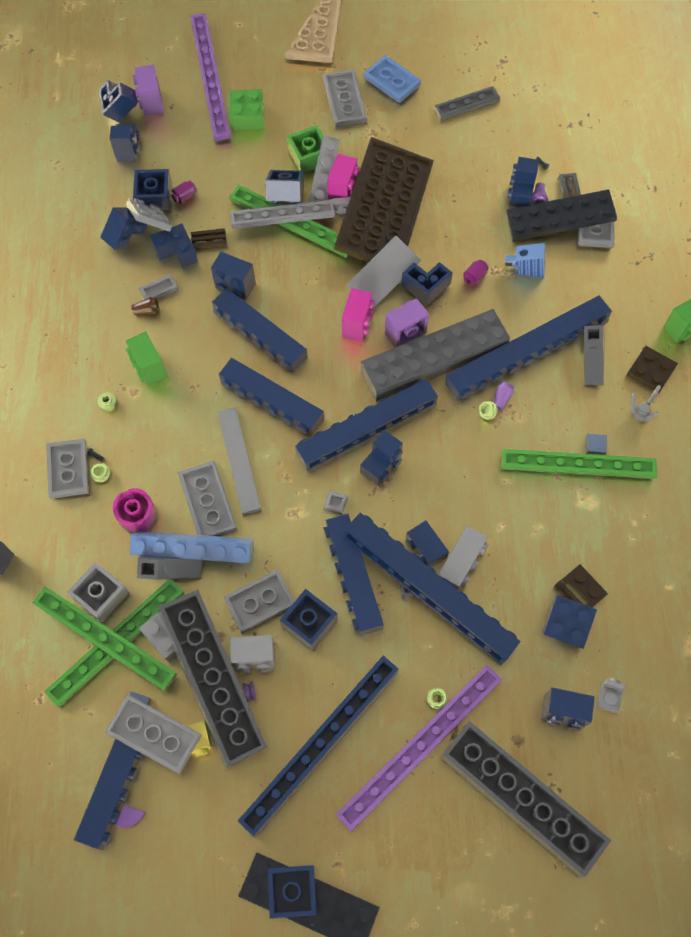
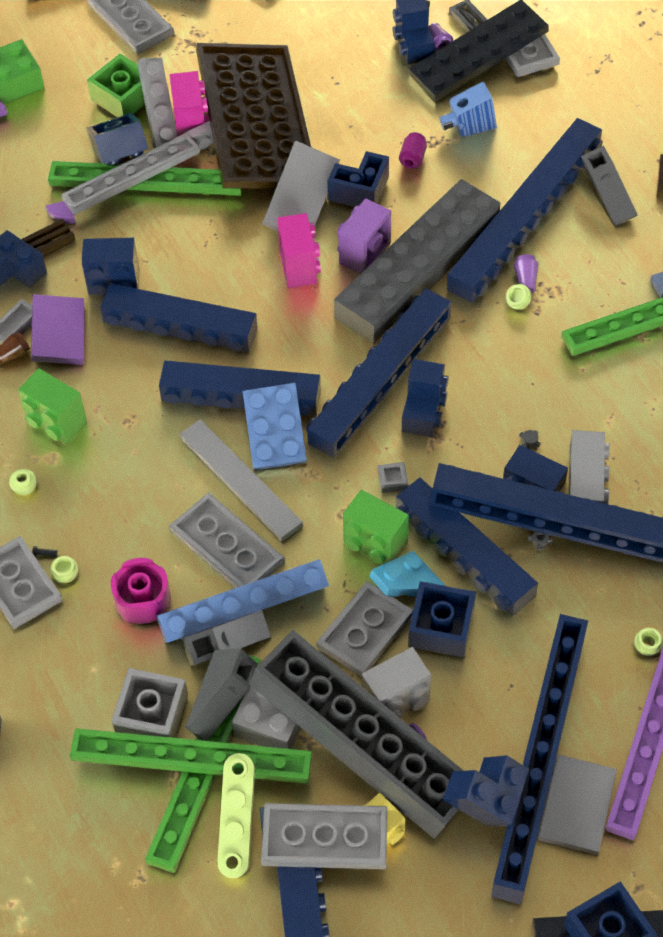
camera: 25 degrees left, 10 degrees down
none -> medium lavender tile [31,294,84,365]
none -> medium lavender tile [45,201,76,224]
none -> dark grey slope [185,648,258,741]
none -> yellowish green plate [218,753,255,878]
none -> medium blue plate [243,383,307,471]
none -> bright green brick [343,489,409,564]
none -> medium azure wing [369,551,446,596]
none -> dark blue brick [443,755,529,827]
none -> dark grey piece [519,430,541,449]
none -> light grey tile [538,754,617,856]

